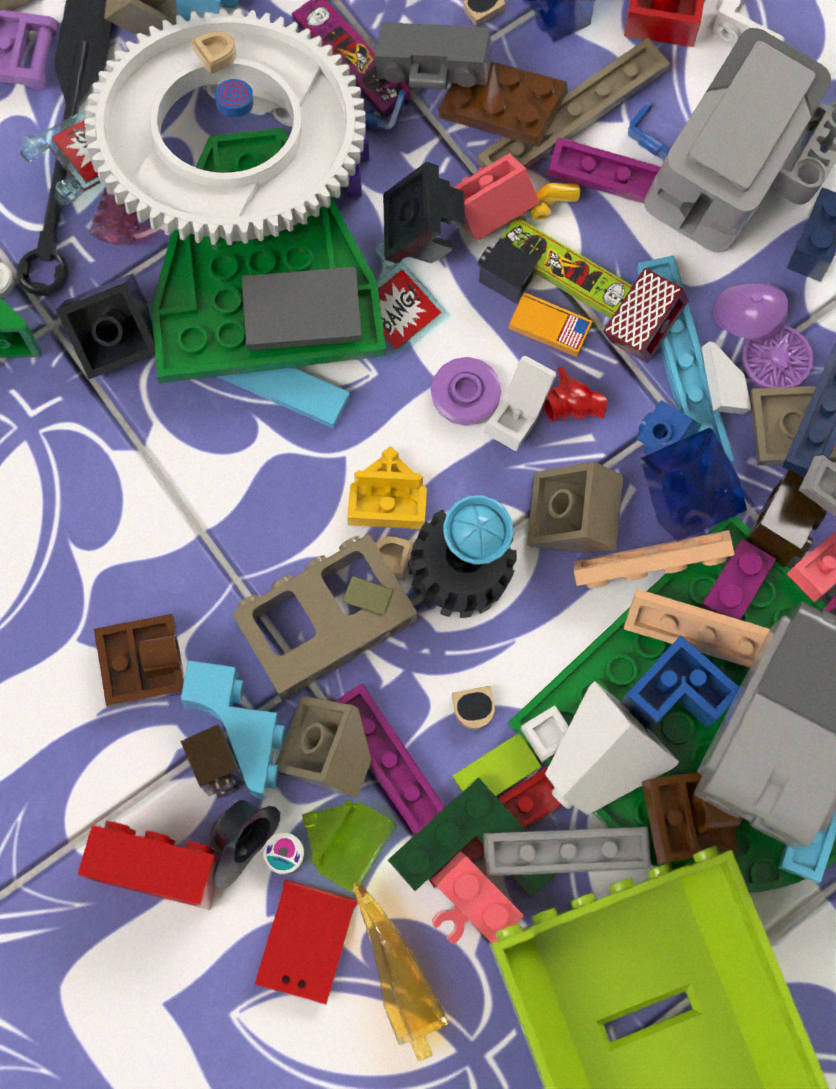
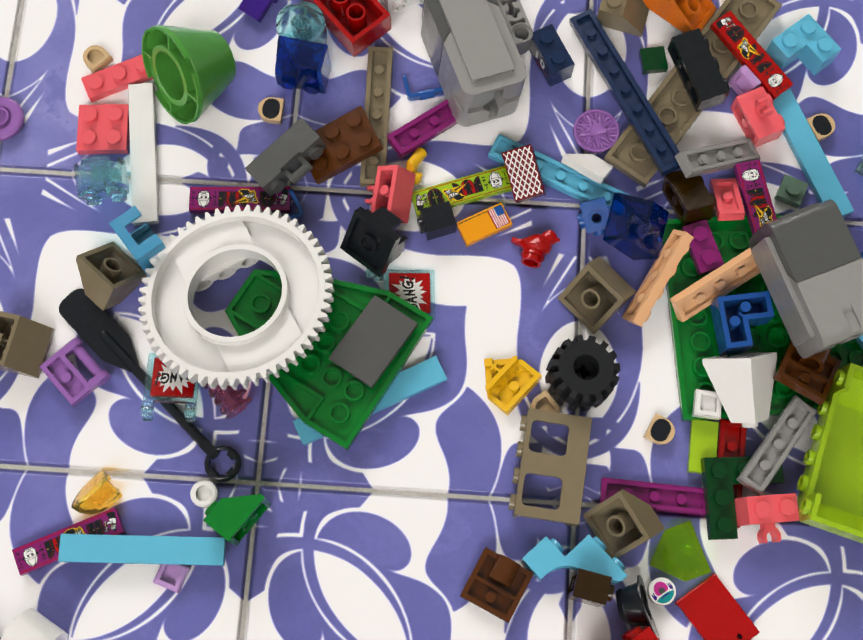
camera: 50 degrees left, 0 degrees up
black slope [56,273,155,379] -> none
tan tile [191,31,236,74] -> none
blue tile [215,79,254,118] -> none
olive sticker [343,576,393,615] -> none
clear yellow piece [351,879,449,1062] -> none
medium lavender wheel [431,357,502,426] -> none
medium azure hat [443,495,514,564] -> none
white bracket [483,356,556,451] -> none
medium lavender hat [713,283,788,340] -> none

